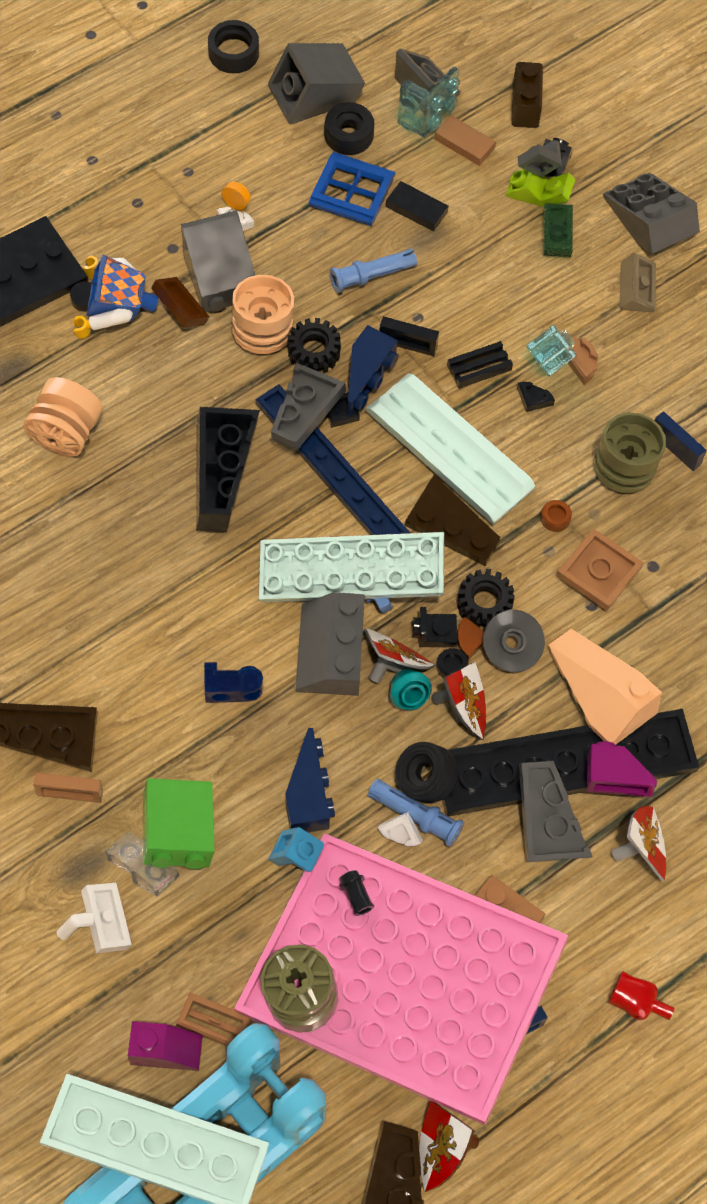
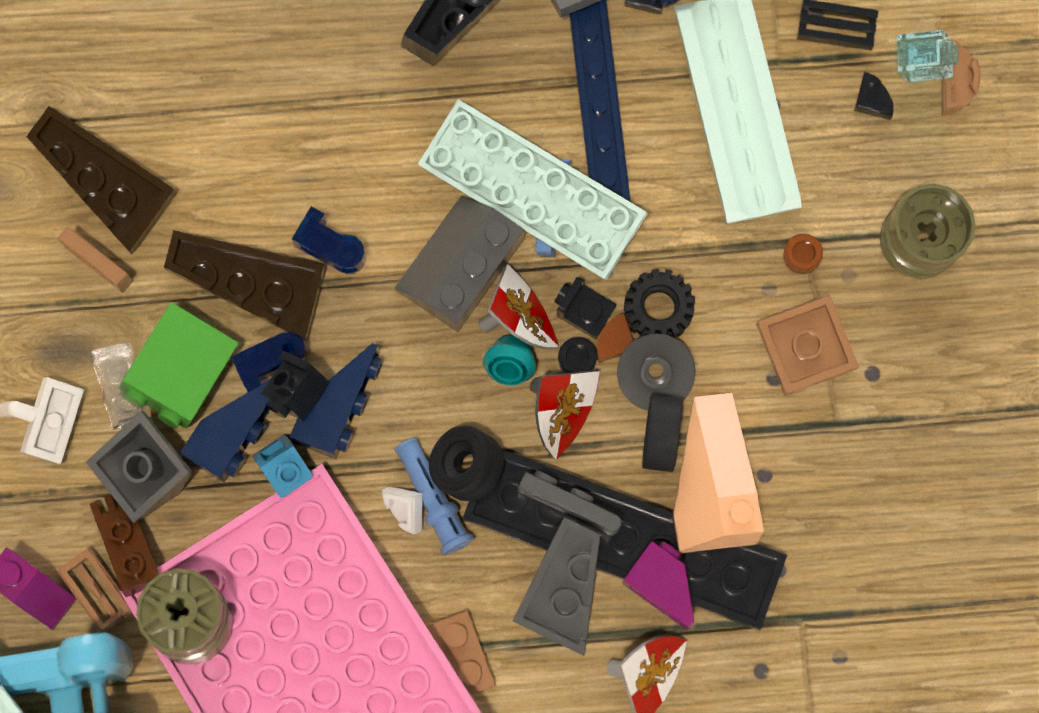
camera: 35 degrees right, 15 degrees up
black pin [339,870,374,916] -> none
dark brown wing [405,474,500,566] -> none
dark blue tile [654,411,707,471] -> none
none -> dark grey slope [86,411,192,523]
none -> reddish brown hinge [90,495,160,598]
none -> dark brown wing [164,230,325,342]
none -> dark blue slope [180,379,271,483]
none -> clear blue leg [231,332,307,393]
none -> black brick [261,351,330,421]
none -> dark grey hinge [519,471,621,535]
none -> black tyre [642,395,682,472]

